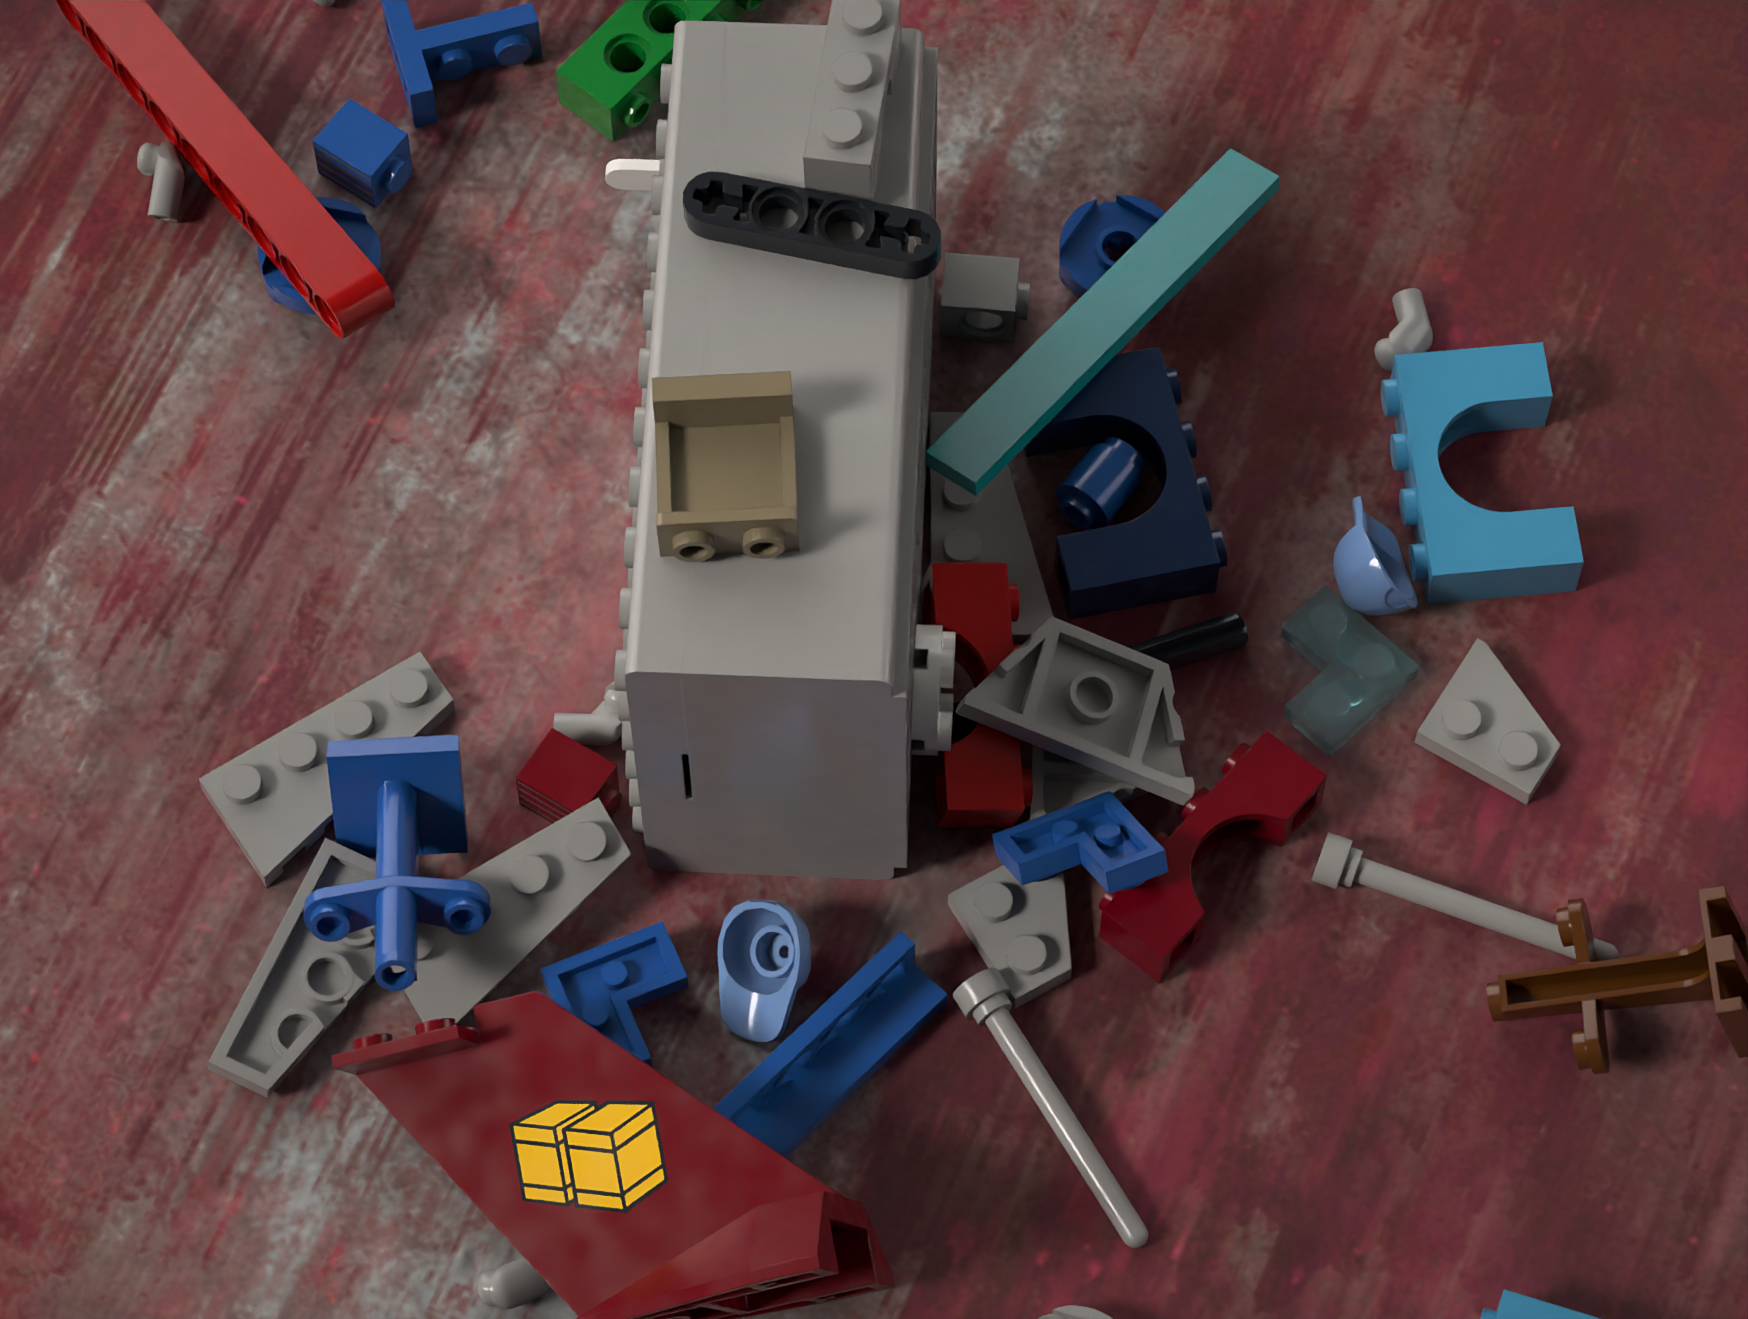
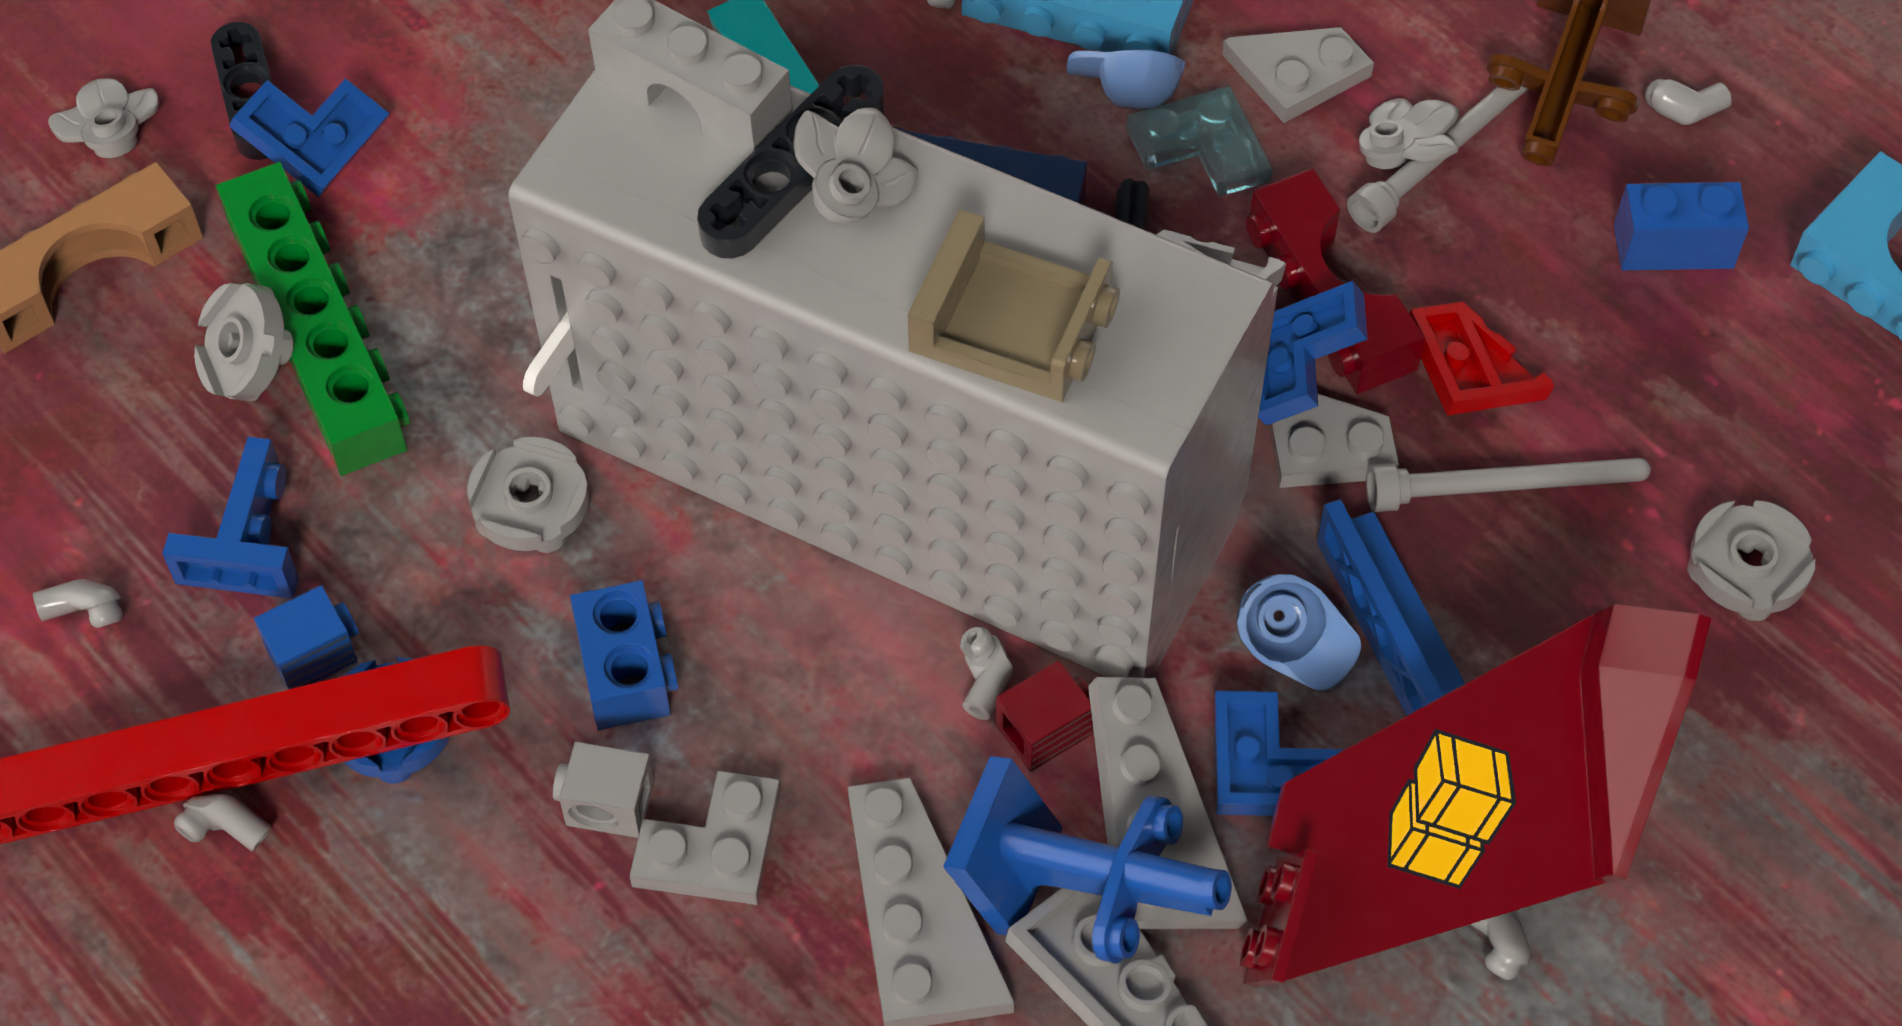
camera: 65 degrees left, 5 degrees down
none -> light grey plate [467,437,589,553]
none -> light grey brick [553,742,654,838]
none -> blue brick [570,580,678,731]
none -> light grey plate [630,771,781,905]
none -> light grey plate [794,108,918,224]
none -> light grey plate [1359,98,1459,169]
none -> red wing [1409,301,1555,416]
none -> blue brick [1614,182,1749,271]
none -> light grey arm [1645,79,1732,125]

